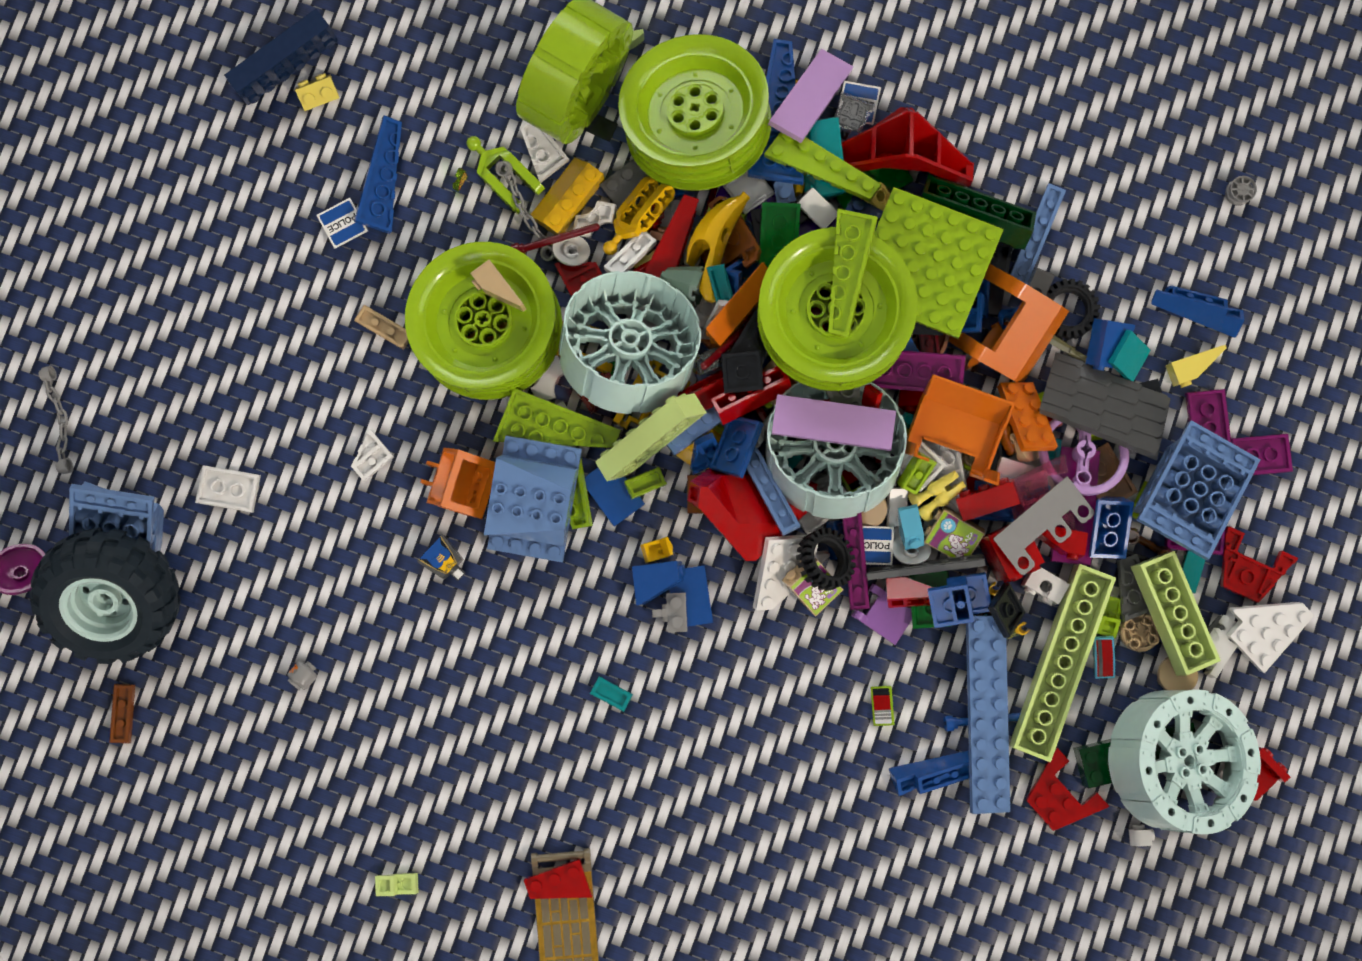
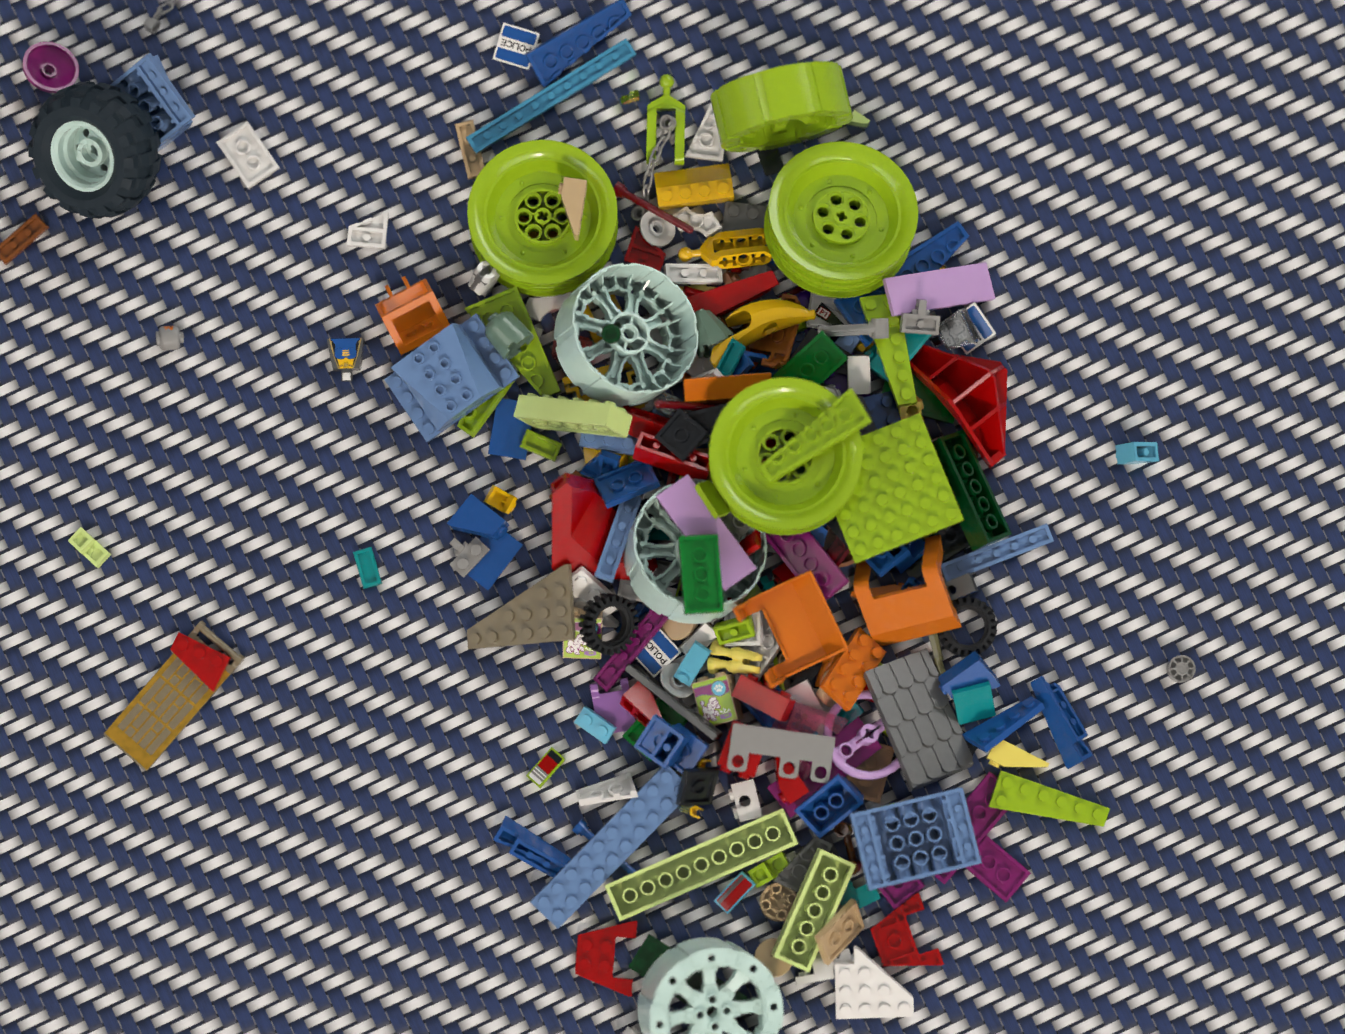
camera: 45 degrees right, 0 degrees up
none -> dark azure plate [466,39,636,155]
none -> dark tan wing [467,564,576,649]
none -> white plate [468,261,500,297]
none -> sand green cylinder [485,311,534,360]
none -> medium azure plate [574,706,617,744]
none -> white wing [575,772,638,806]
none -> dark green tile [601,324,621,344]
none -> green plate [678,534,724,615]
none -> lime tile [694,480,730,519]
none -> tan tile [814,898,865,965]
none -> sticker [815,303,848,325]
none -> light grey axle [817,318,889,339]
none -> light grey hinge [899,299,940,335]
none -> blue wing [962,696,1045,753]
none -> lime wing [988,770,1110,827]
none -> medium azure slope [1115,442,1159,465]

